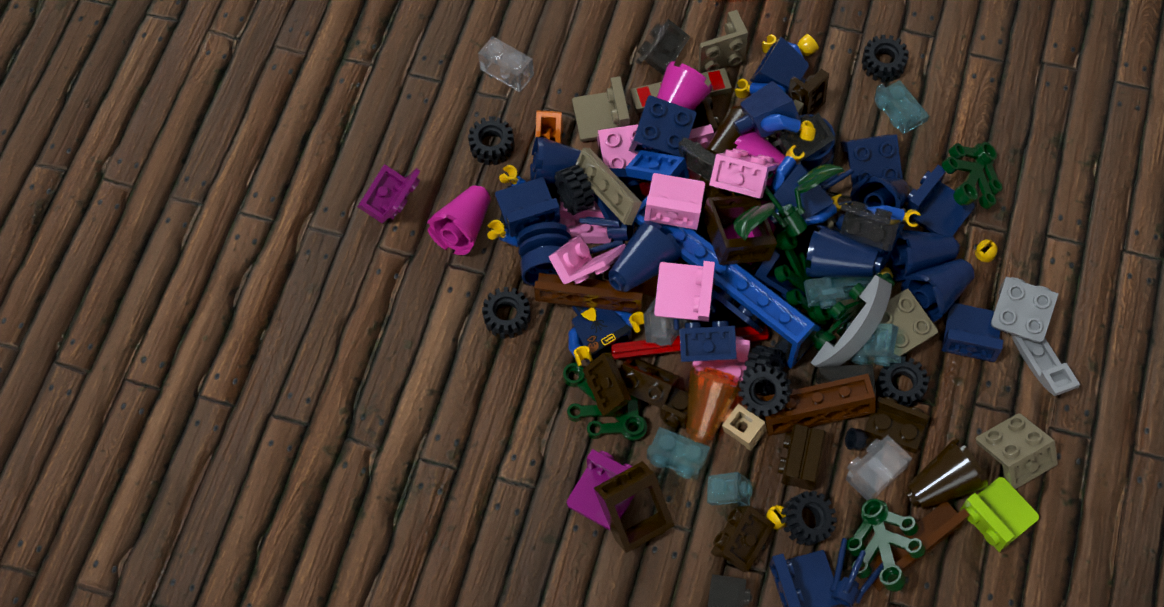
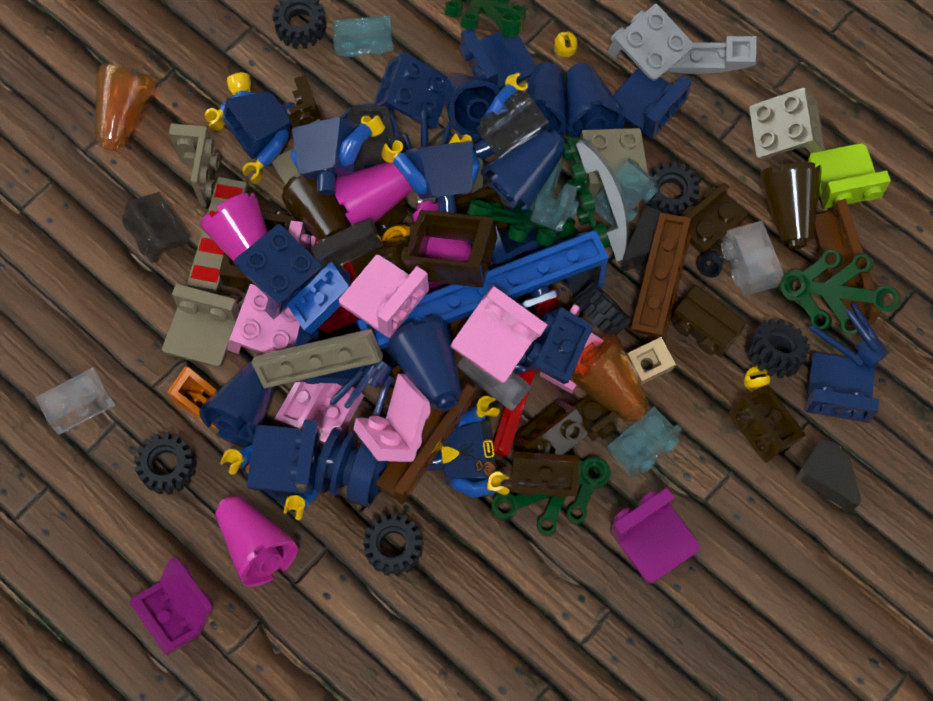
camera: 65 degrees left, 5 degrees up
black tyre [554,164,595,215] -> none
dark brown window [594,461,675,553] -> none
clear light blue bracket [707,472,753,506] -> none
bright pink bracket [709,148,780,199] -> none
dark green plant [733,164,845,240] -> none
black tyre [738,364,792,416] -> none

